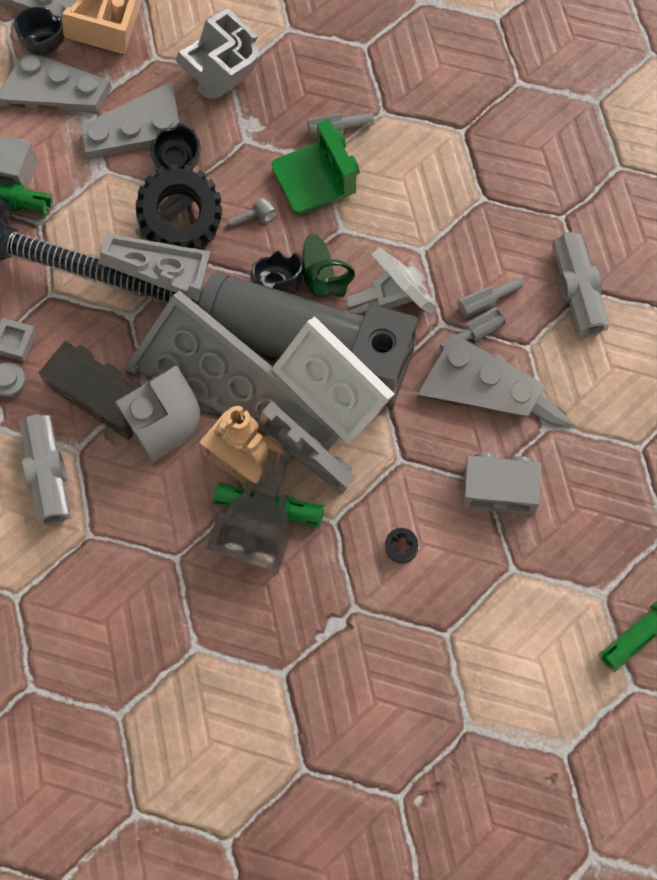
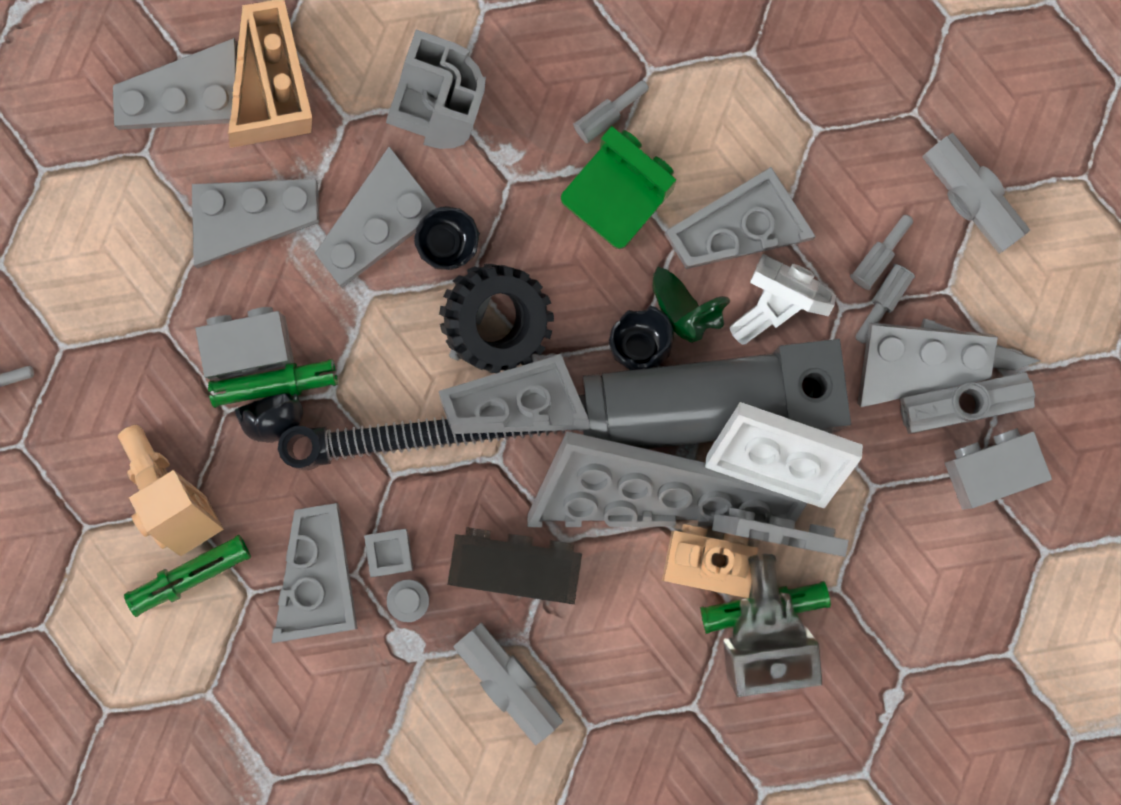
camera: 25 degrees left, 15 degrees up
black hair [14,7,65,54] -> none
light grey brick [115,365,200,464] -> none
light grey hand [228,198,277,227] -> none
black bush [385,528,418,564] -> none
none -> light grey wing [664,167,816,269]
none -> light grey piece [900,372,1035,434]

